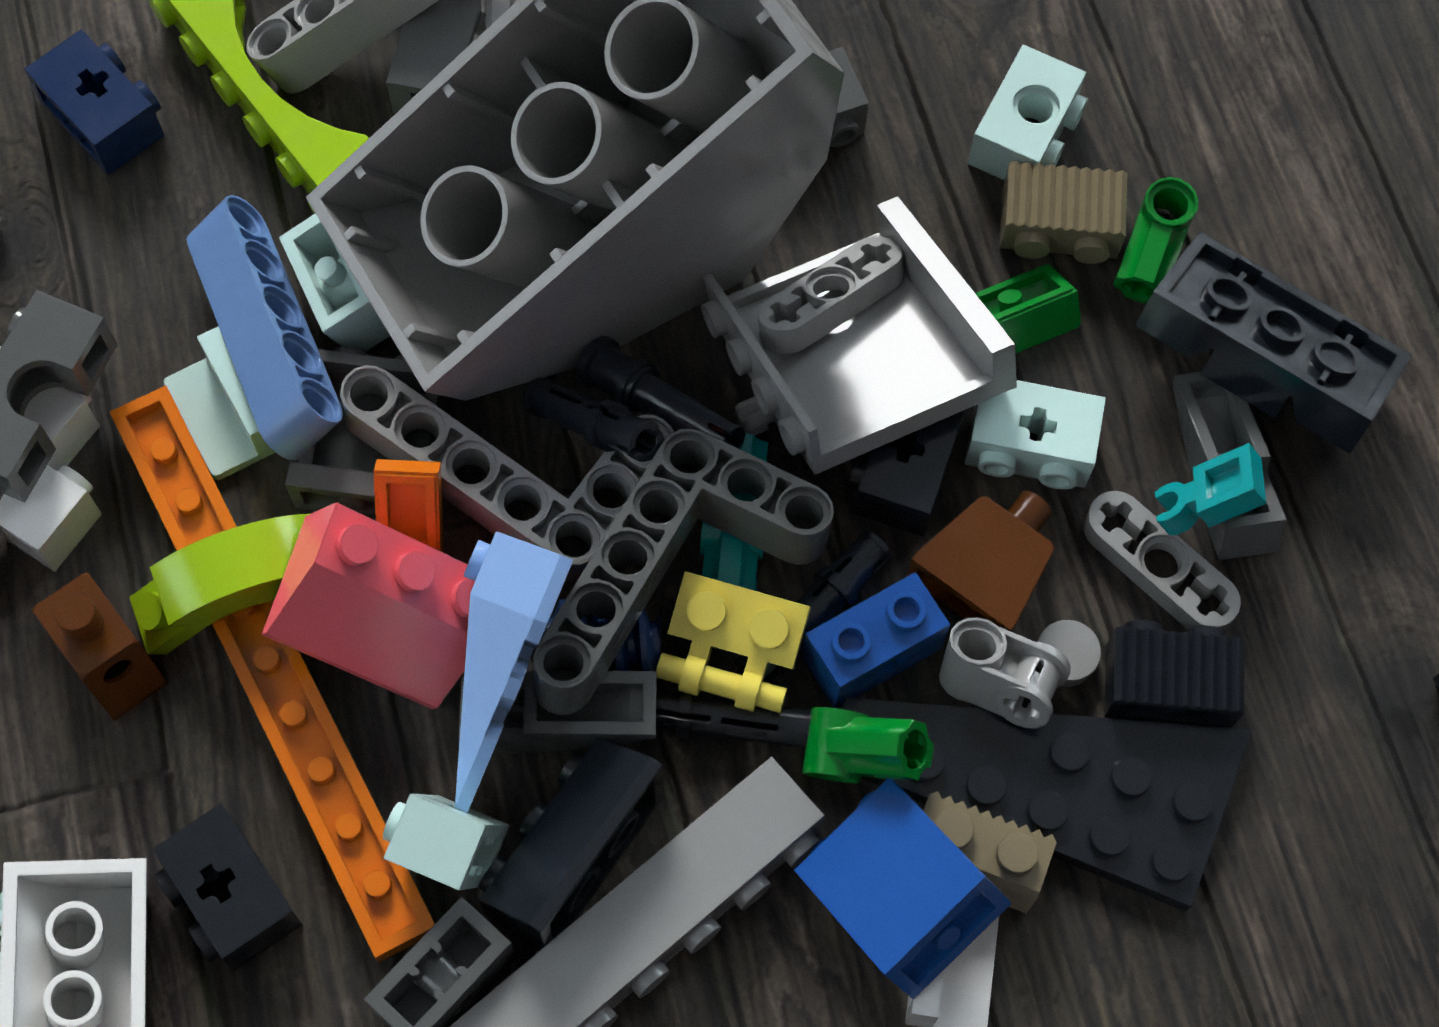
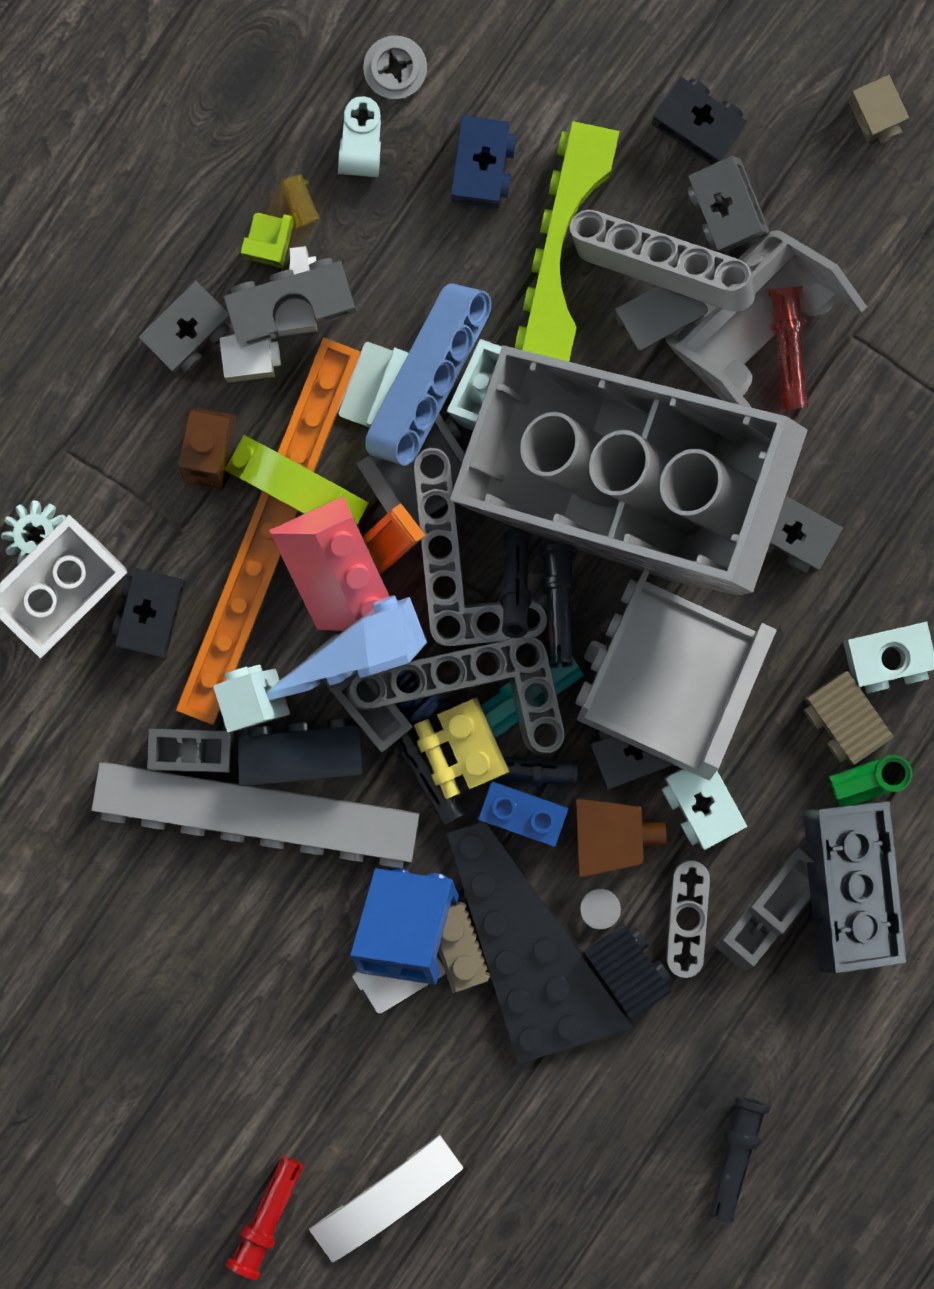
camera: 60 degrees right, 20 degrees up
light grey beam [758,236,904,354] -> none
green piece [802,707,934,783] -> none
light grey piece [939,618,1071,728] -> none
green slope [975,264,1081,354] -> none
teal plate [1155,443,1267,536] -> none

